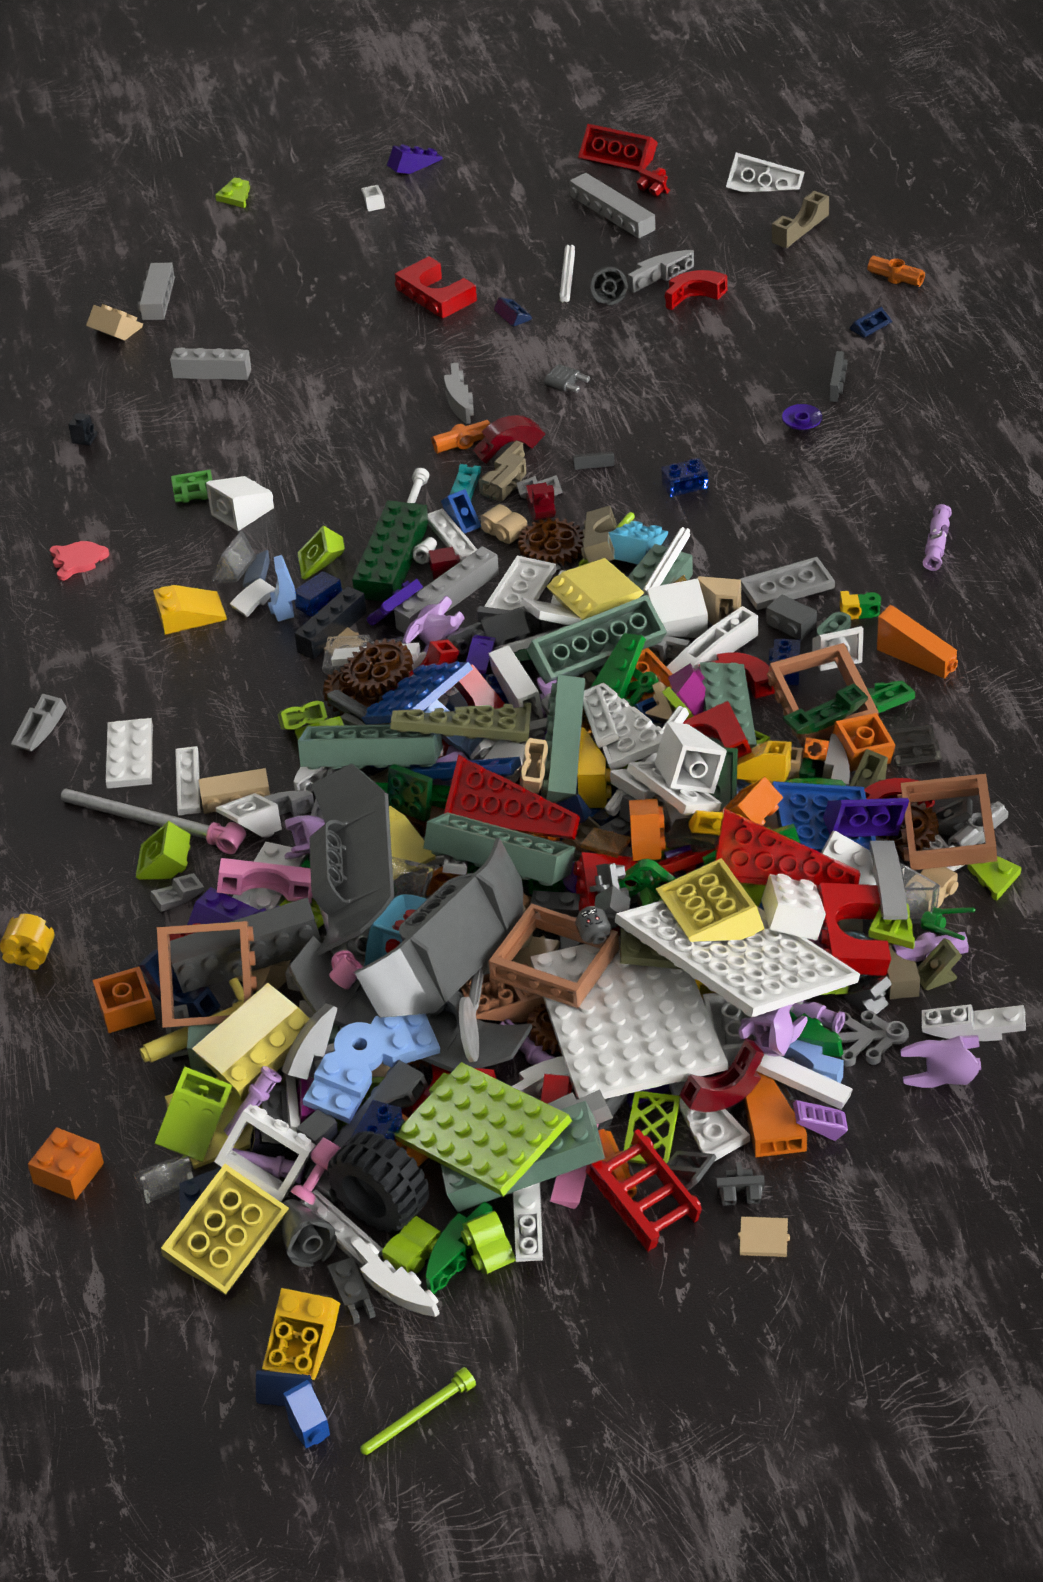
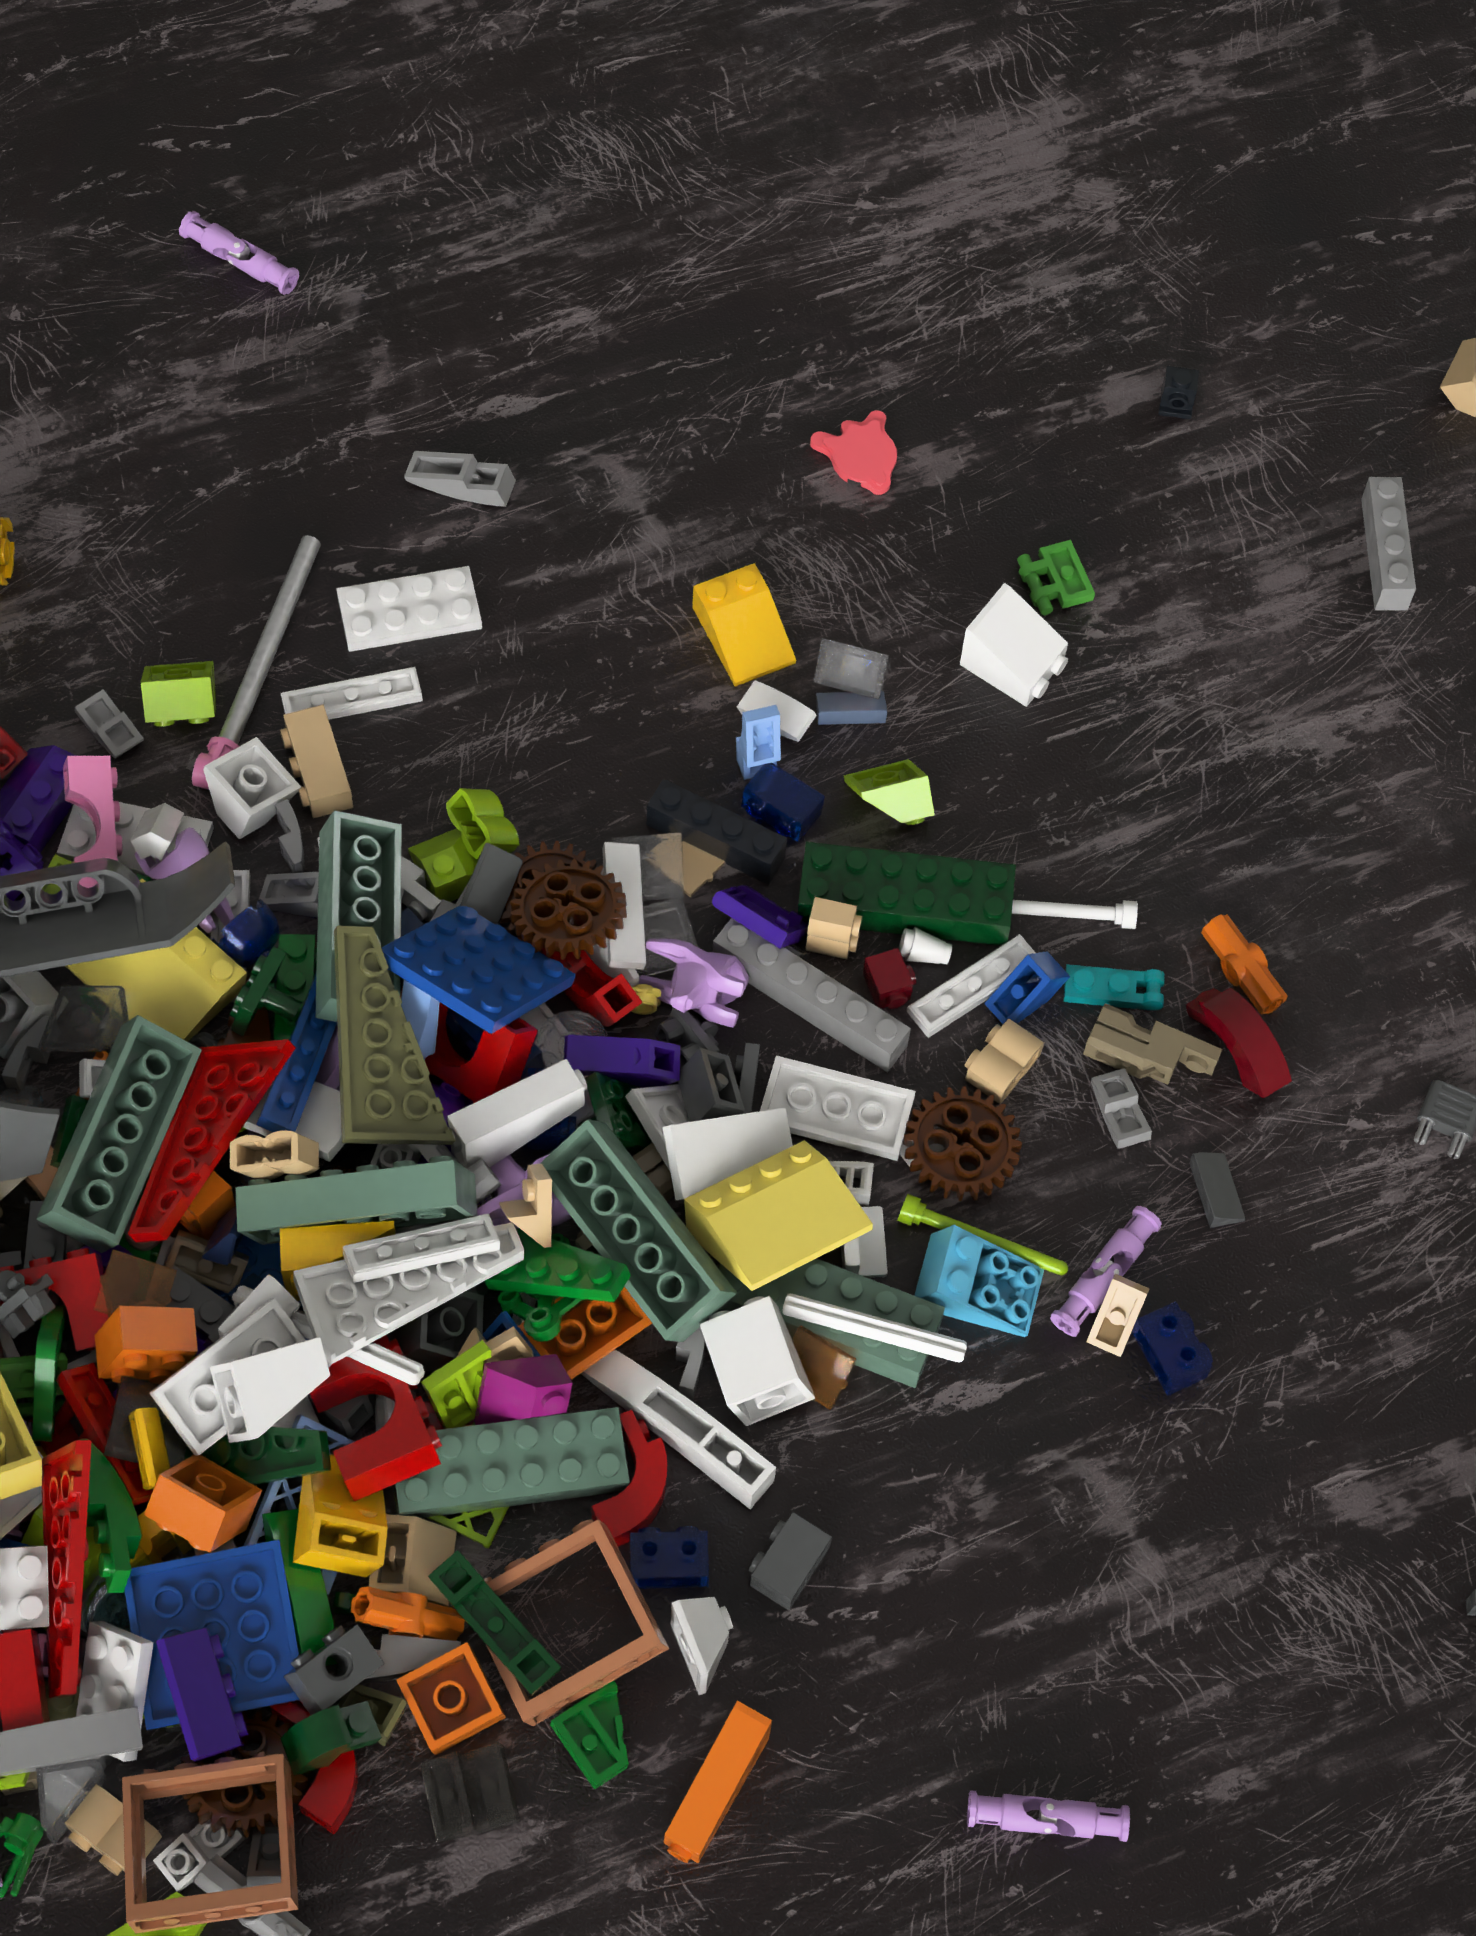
camera: 75 degrees right, 20 degrees up
light grey slope [444,363,474,424] -> none
dark red arch [526,482,556,521] -> none
dark tan arch [581,506,617,563] -> none
tan slope [698,576,741,625] -> none
light grey plate [740,557,835,610] -> none
dark purple dish [782,404,822,430] -> none
sand green plate [817,612,851,636] -> none
leg [839,591,881,619] -> none
none -> white piece [131,803,184,860]
none -> dark green brick [280,1701,382,1776]
none -> dark grey brick [283,1624,385,1715]
none -> tan slope [499,1163,552,1248]
none -> tan brick [806,897,862,960]
none -> lavender piece [1050,1206,1162,1337]
none -> slope [1086,1274,1149,1357]

